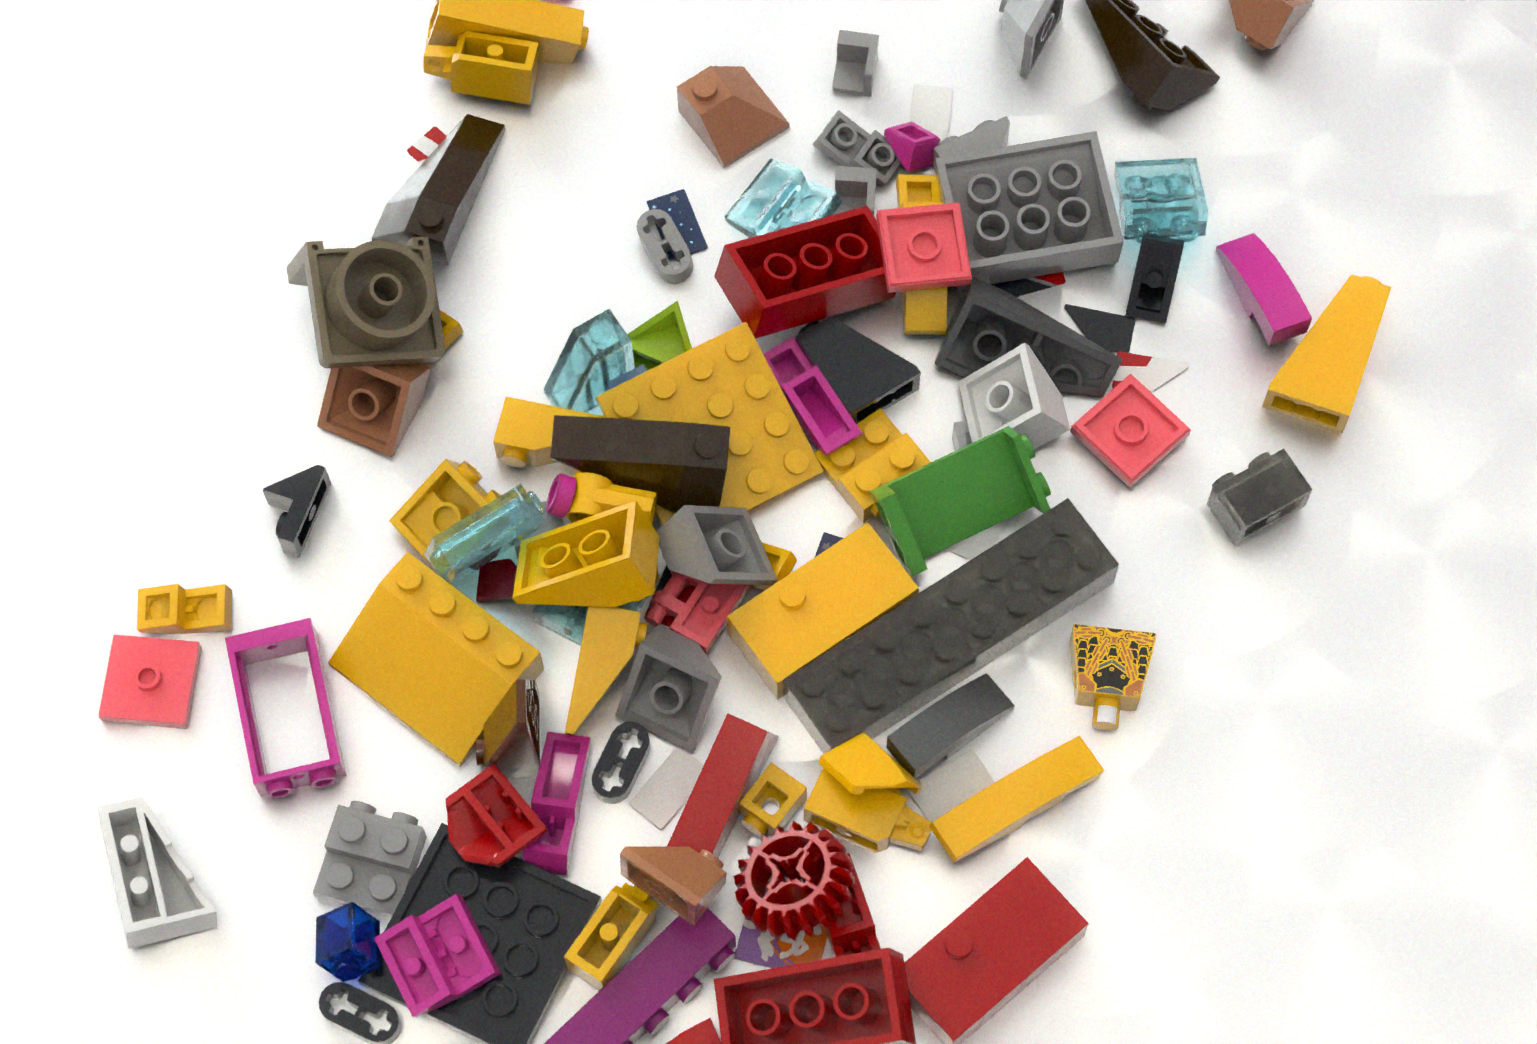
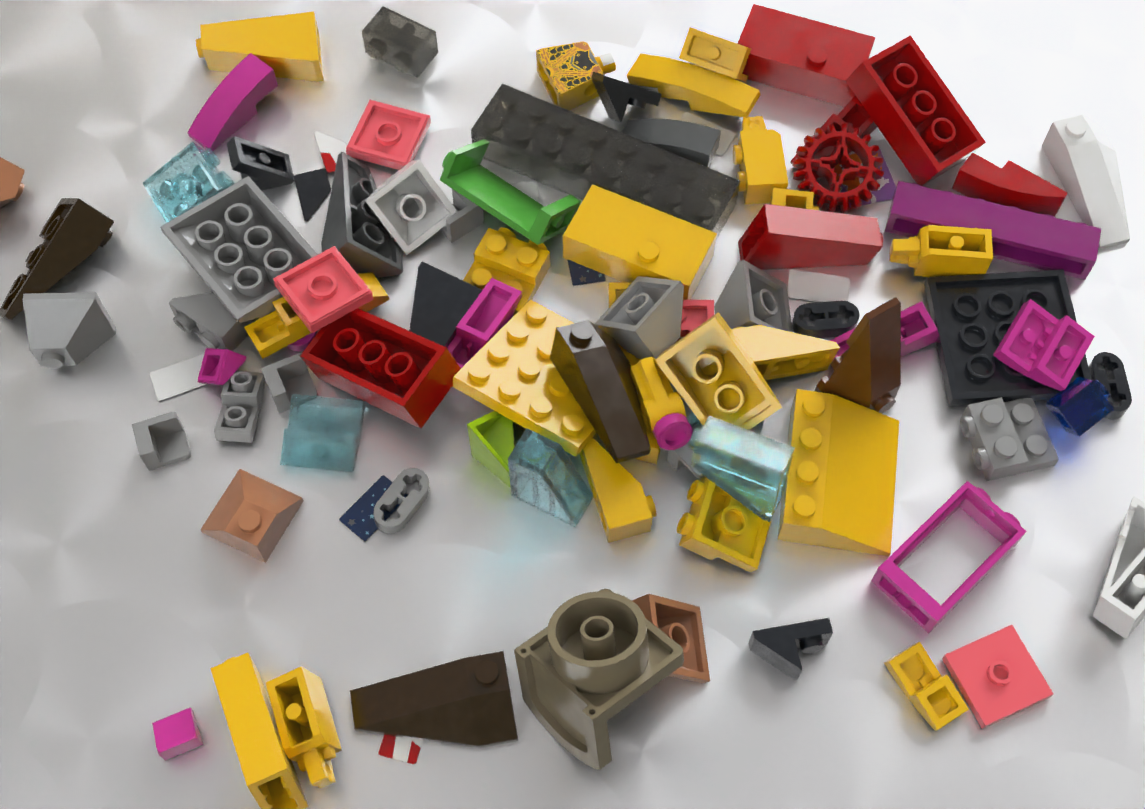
camera: 120 degrees left, 5 degrees down
red slope [445,763,548,867] -> none
nougat slope [620,846,727,926] -> none
yellow slope [818,732,922,795] -> none
none -> black slope [591,72,662,122]
none -> yellow panel [679,27,751,82]

